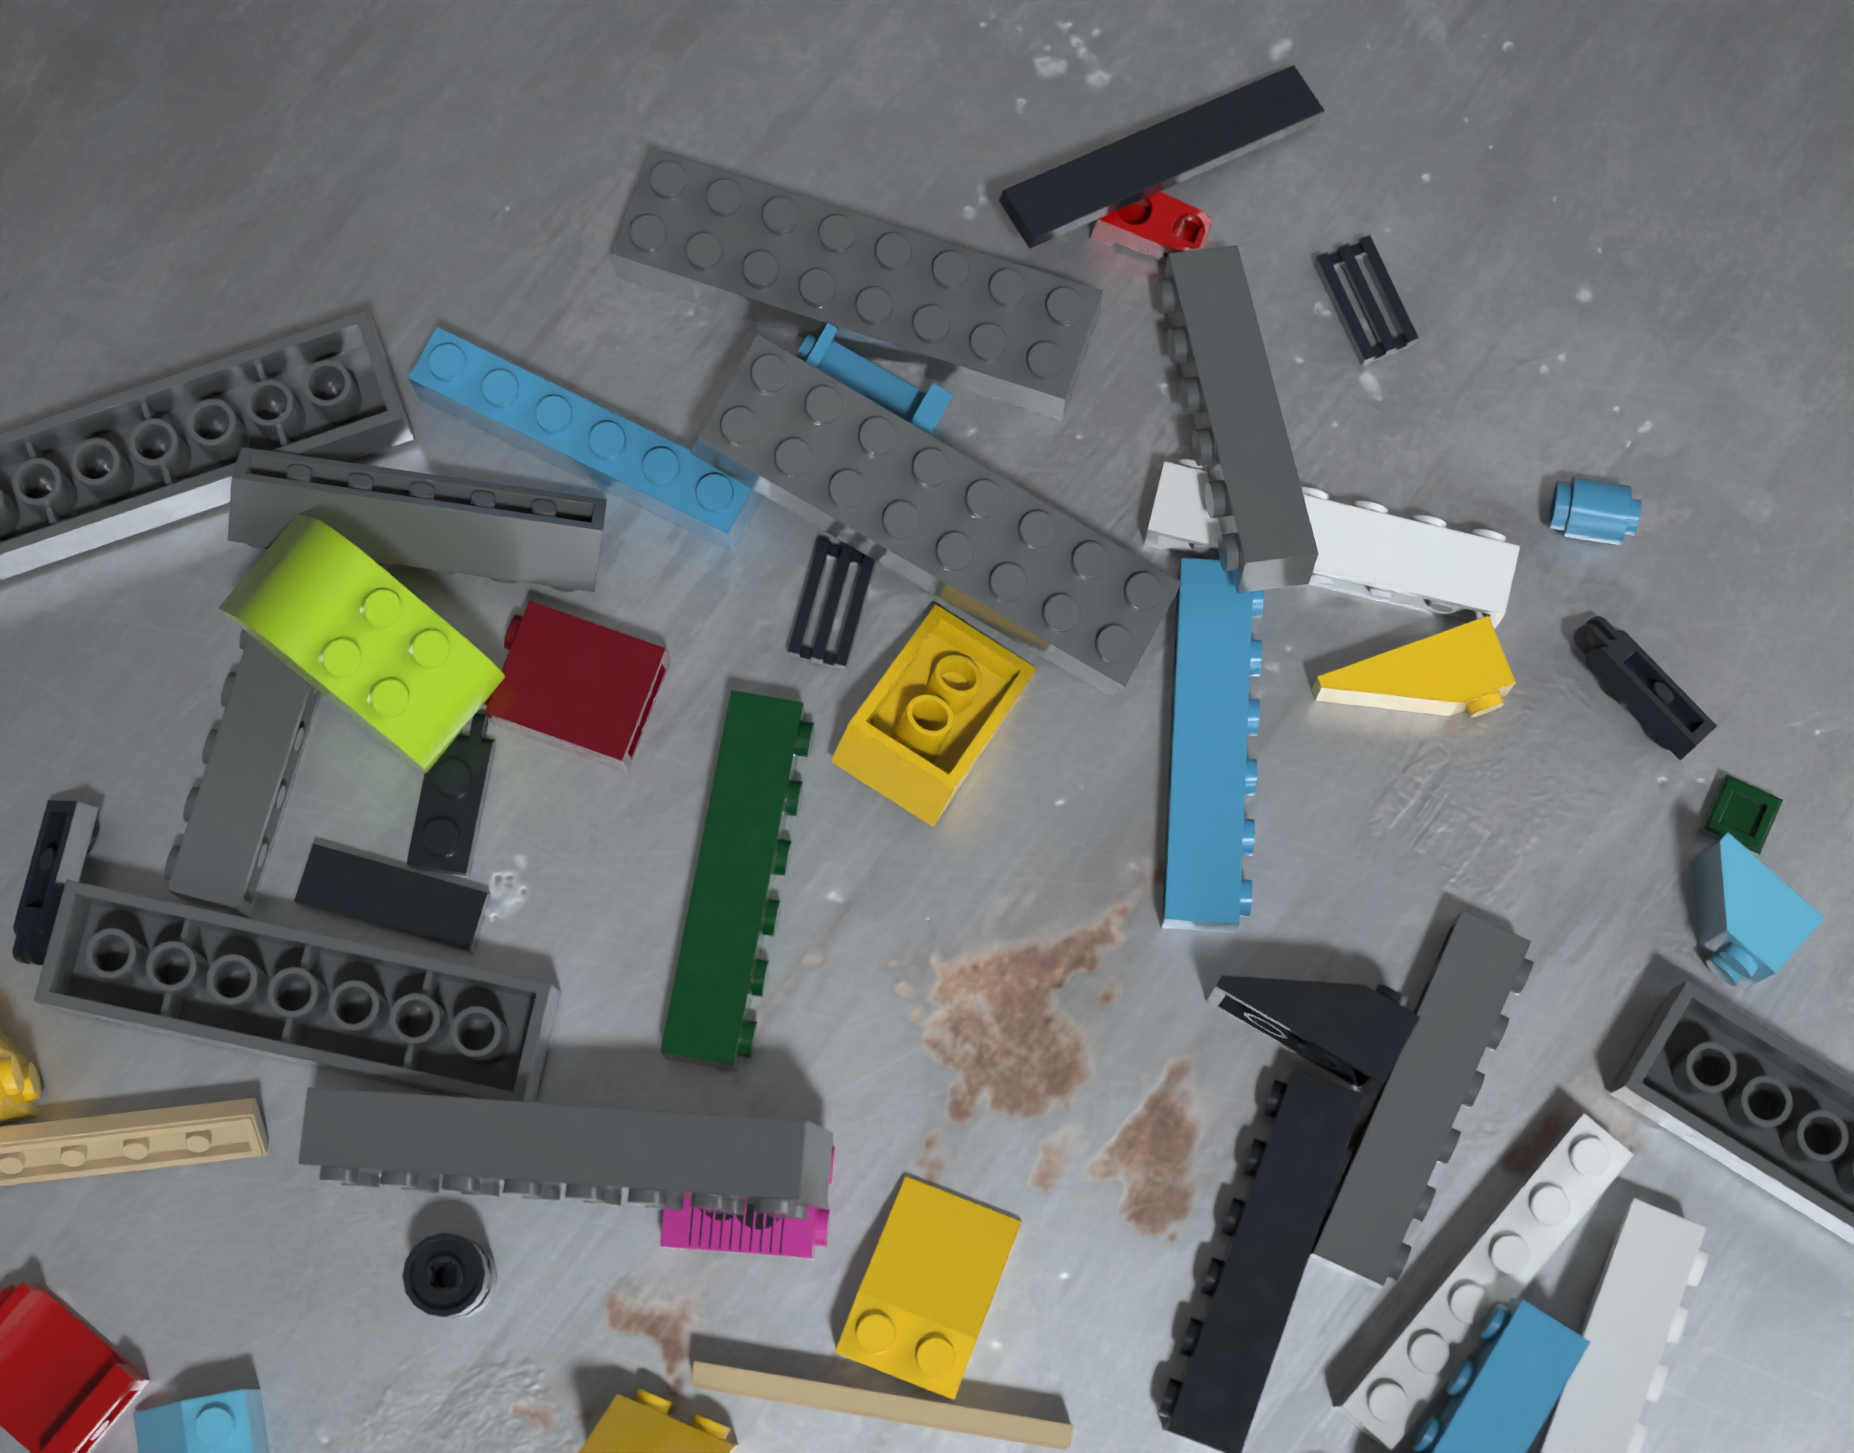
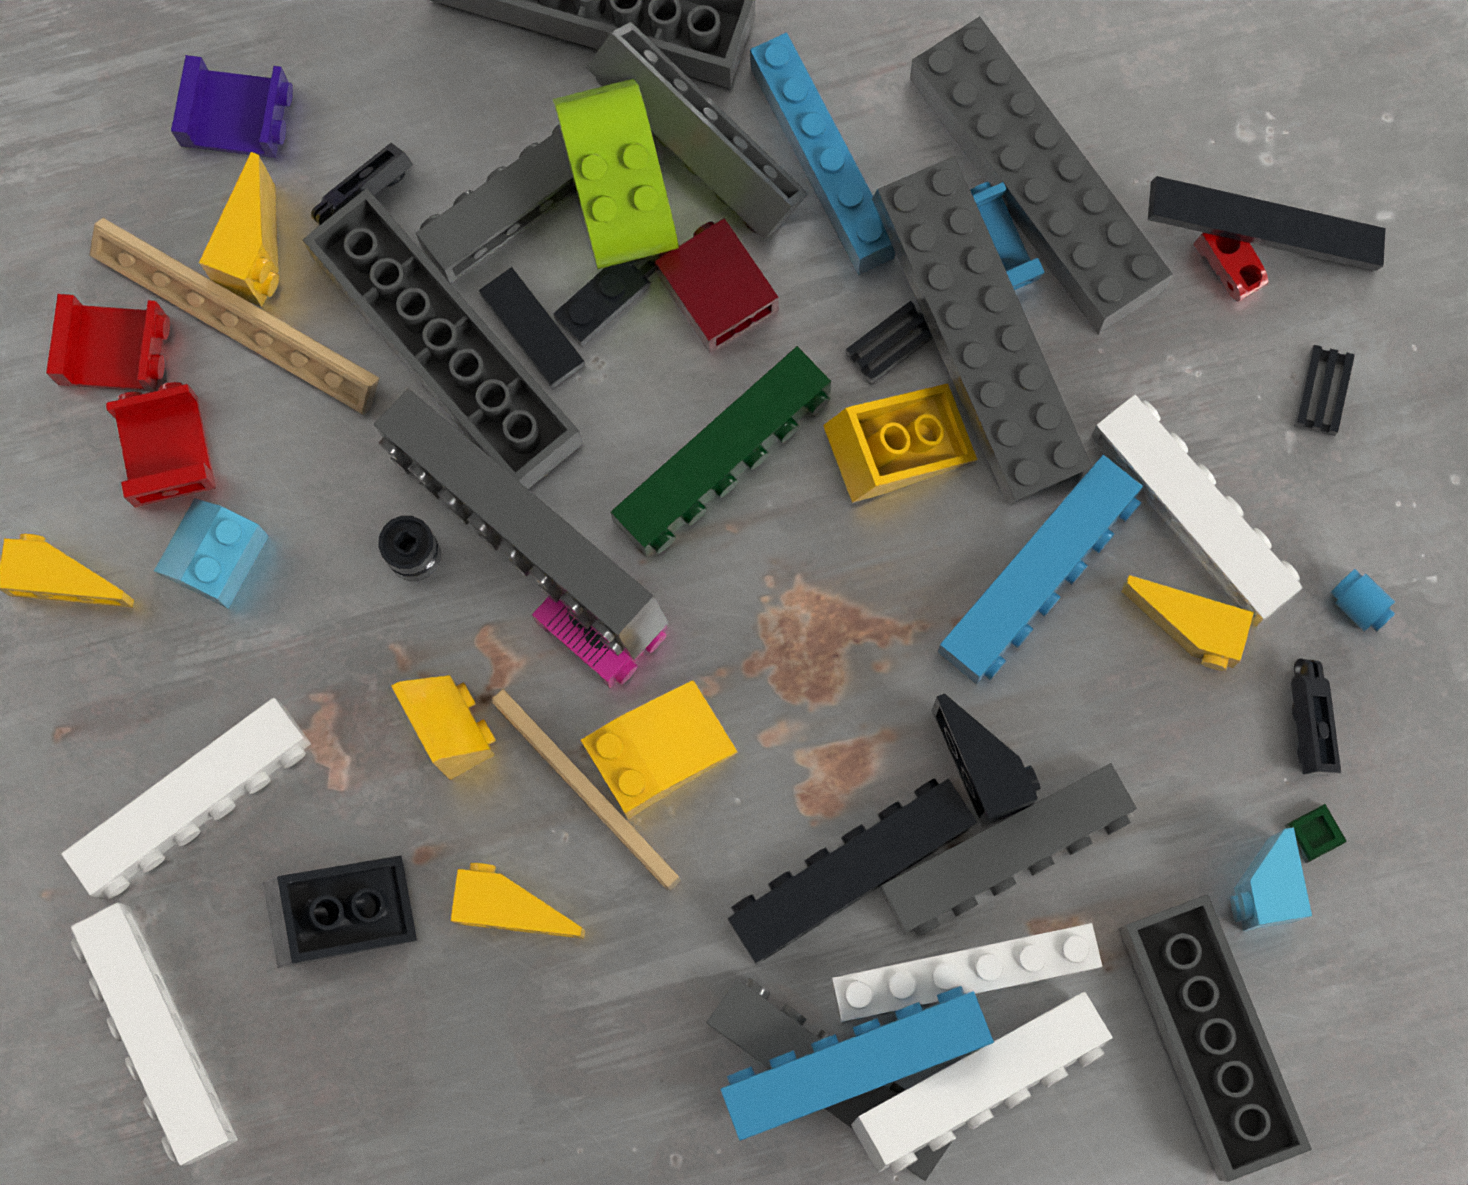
camera: 40 degrees right, 0 degrees up
dark grey brick [1155,245,1319,593] -> none

